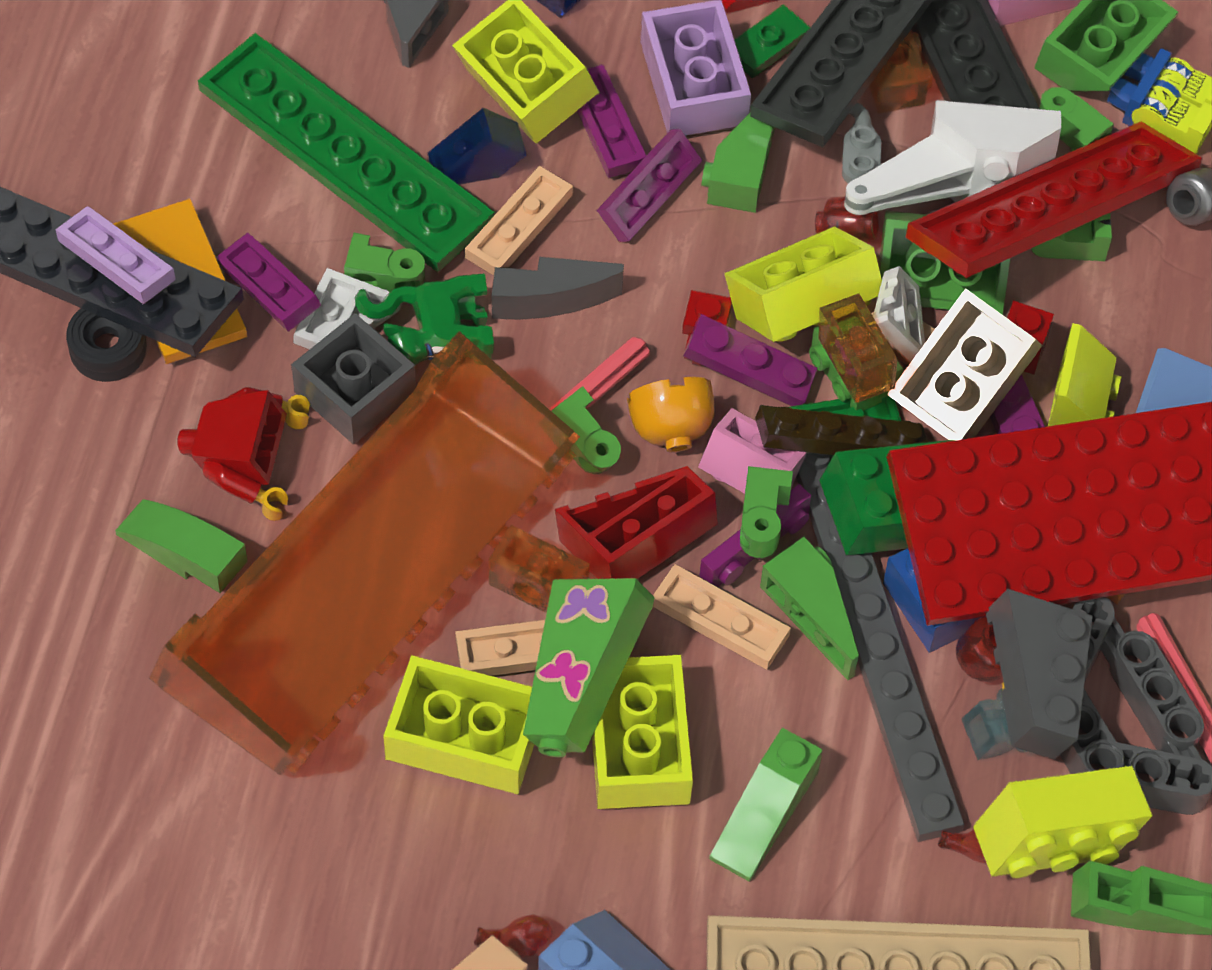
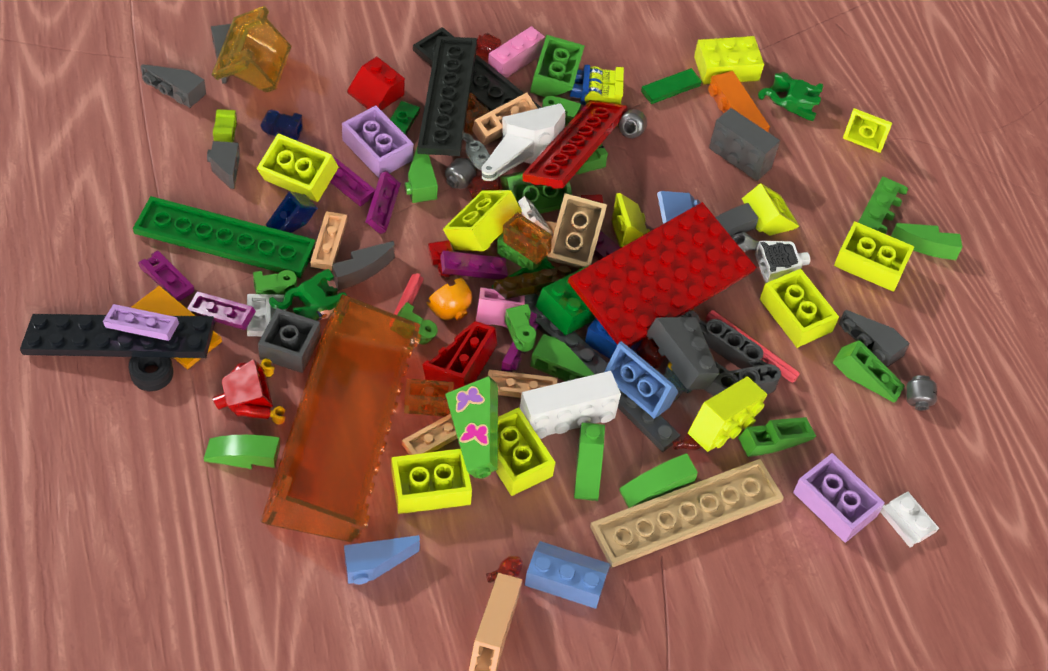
camera: 30 degrees left, 5 degrees down
none -> magenta plate [138,250,195,302]
none -> medium blue slope [344,535,420,585]
none -> flat silver head [445,158,476,189]
none -> light nougat slope [472,93,538,146]
none -> white brick [520,371,621,439]
none -> medium blue slope [604,341,678,419]
none -> bright green slope [619,453,698,508]

